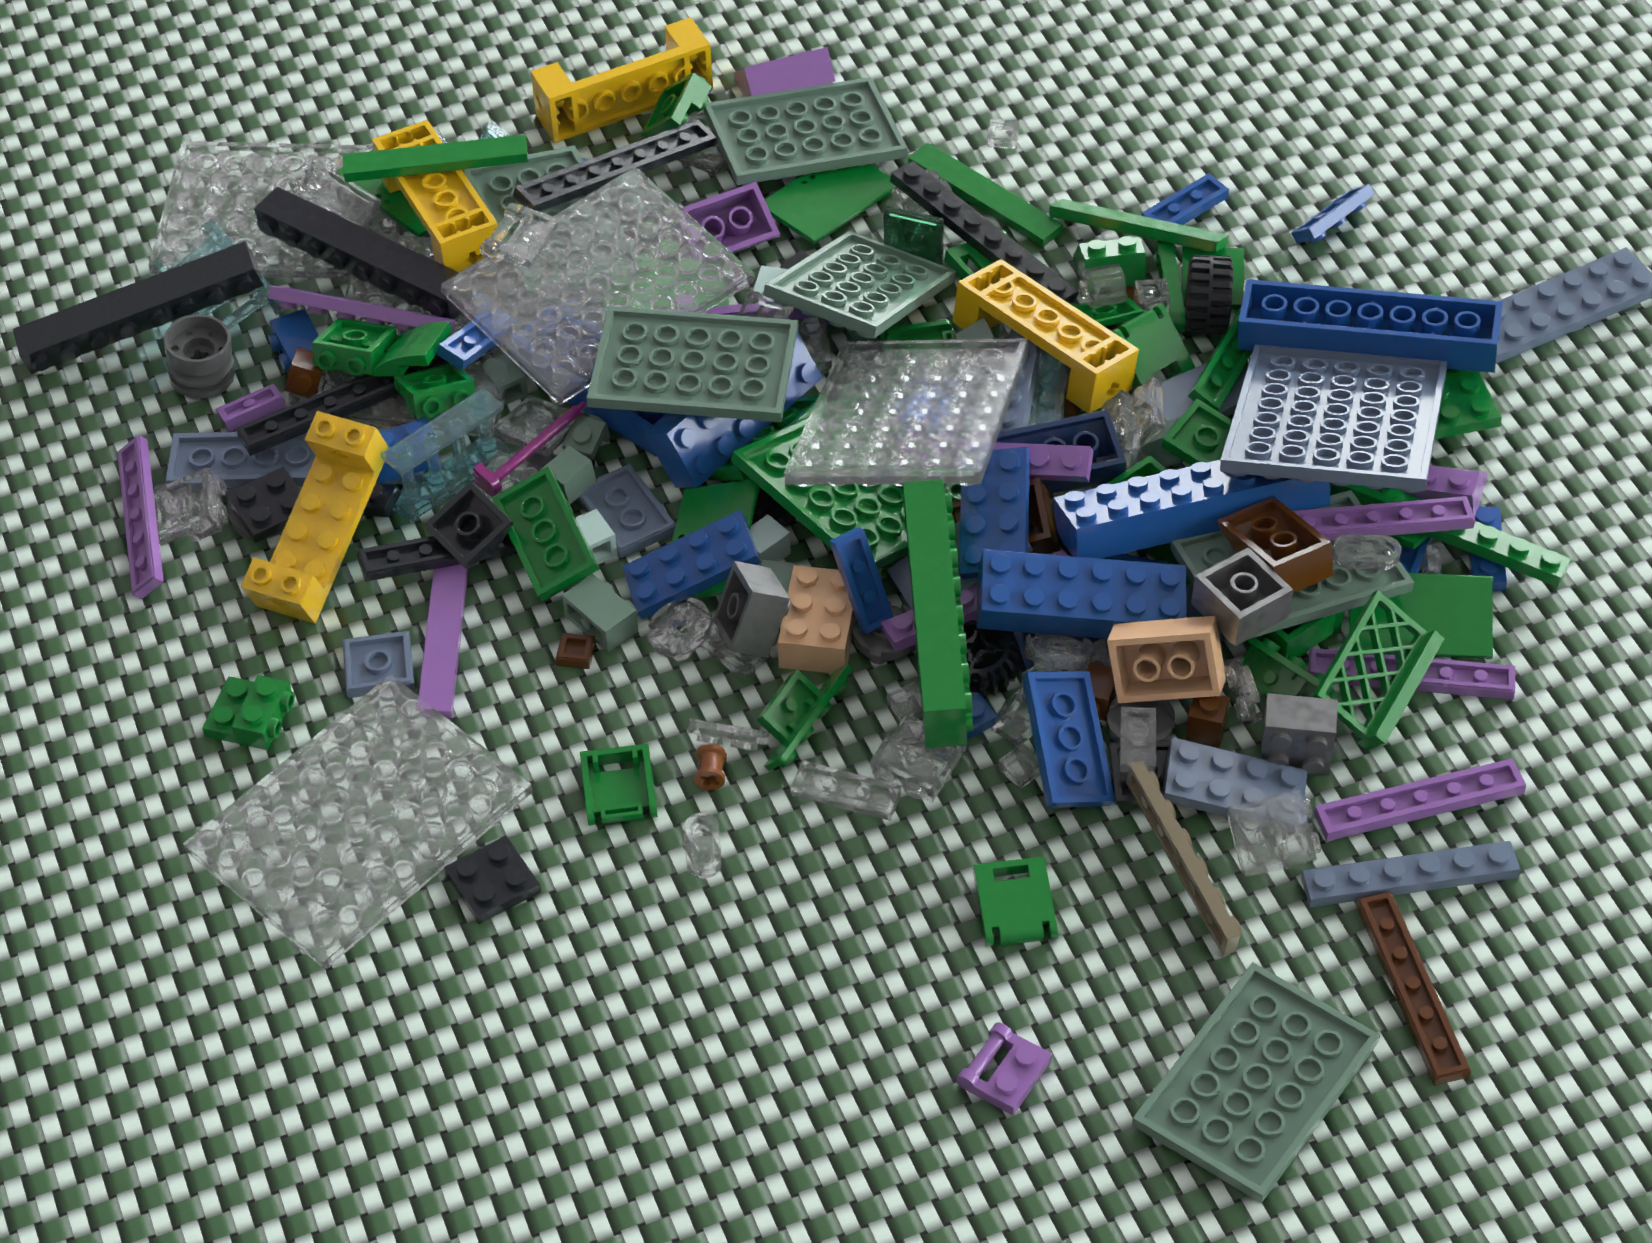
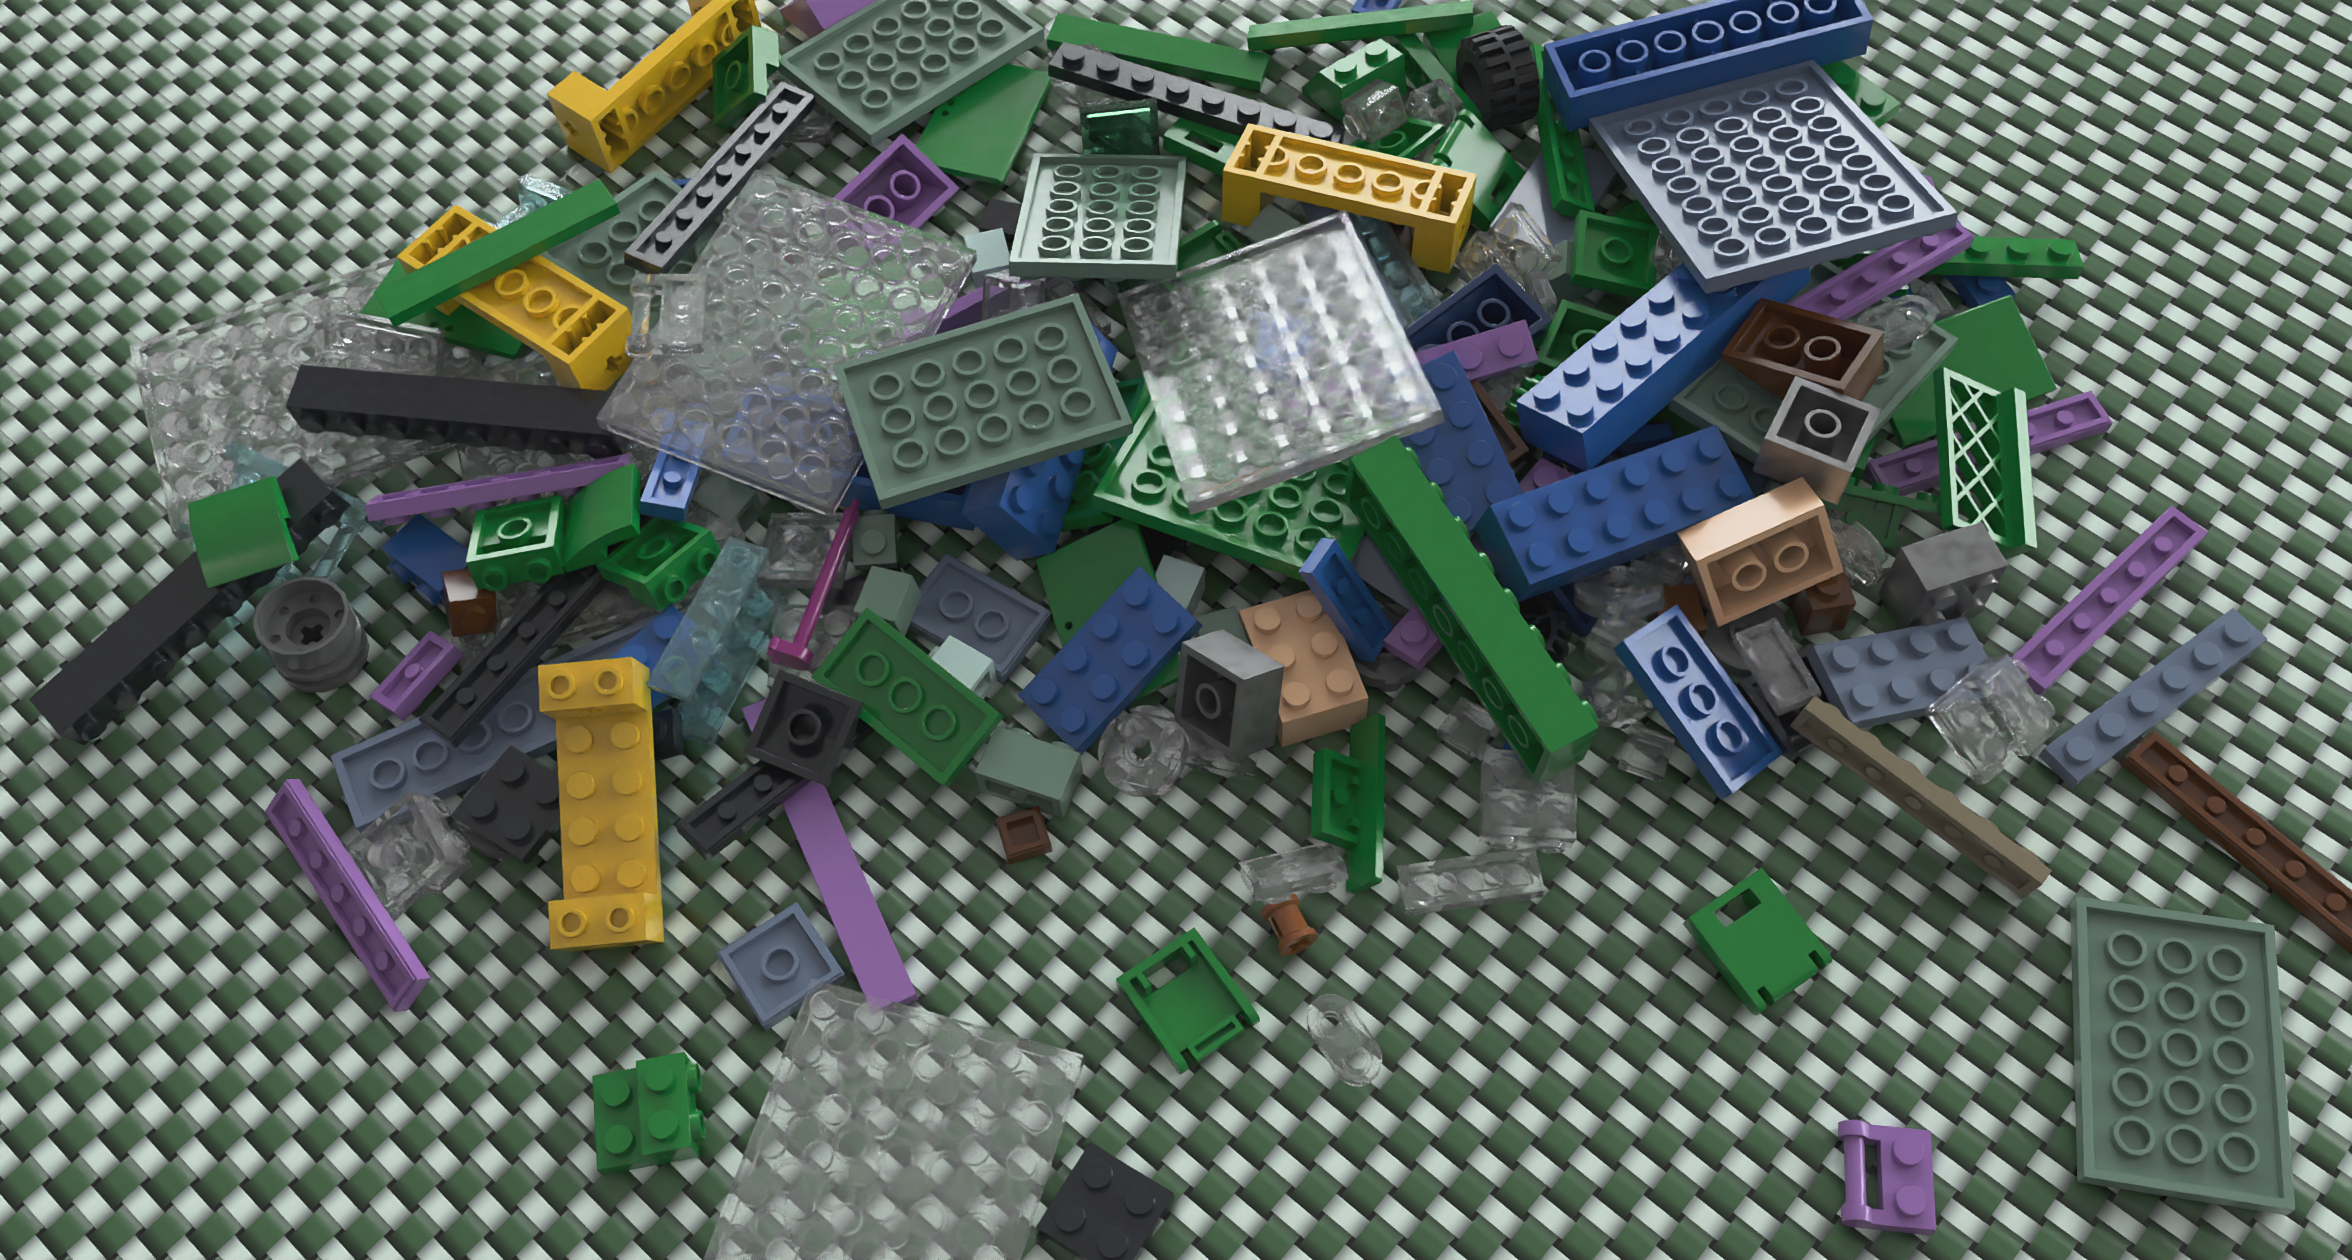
camera: 25 degrees left, 10 degrees up
none -> green slope [188,476,299,588]

